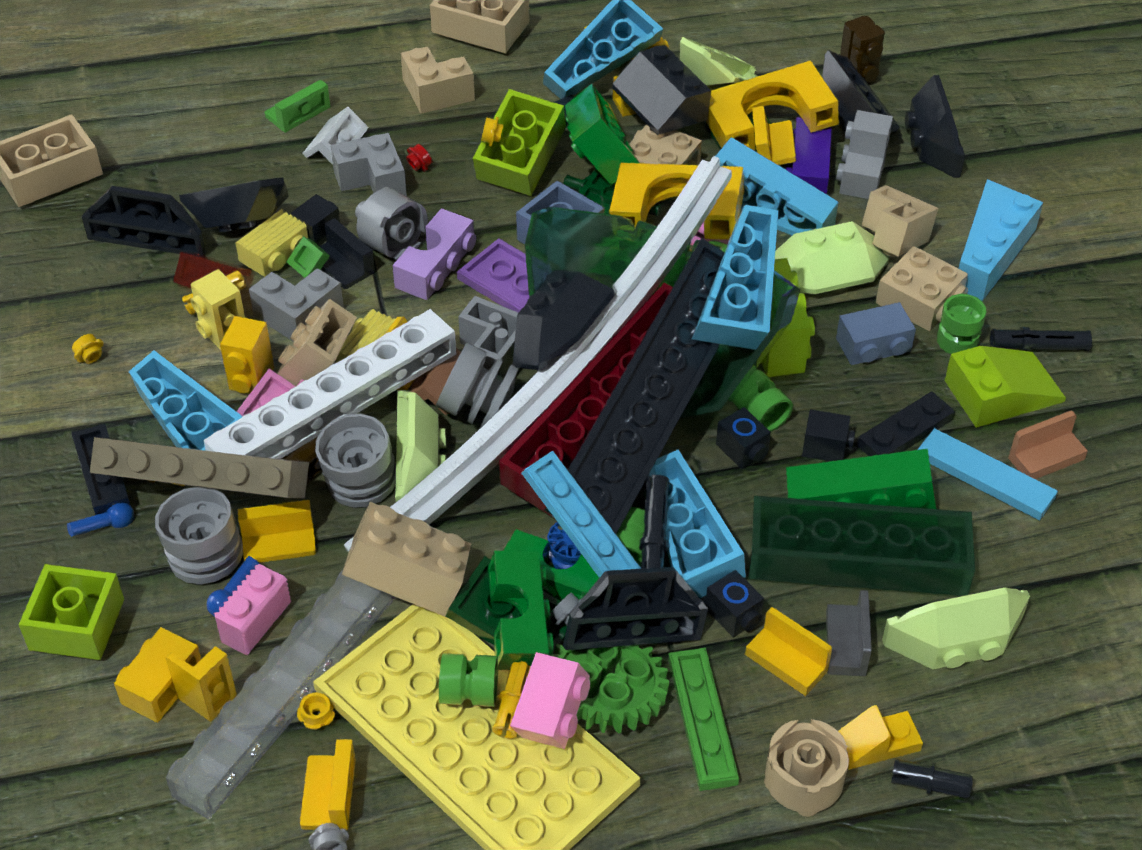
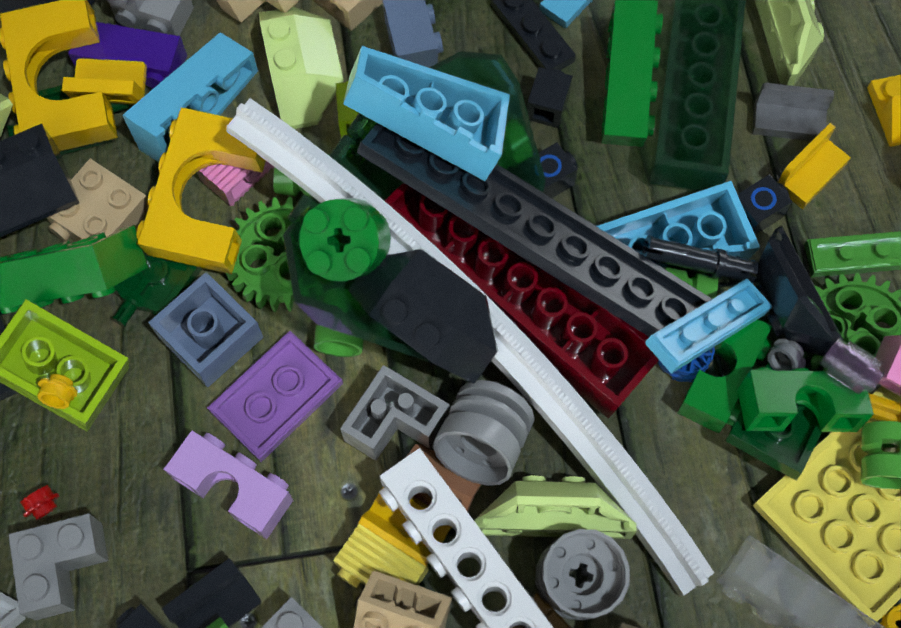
camera: 85 degrees left, 20 degrees up
tan brick [342,502,471,617] -> none
light grey brick [355,187,428,260] -> none
none -> green brick [299,198,391,281]
none -> brick [820,338,885,395]

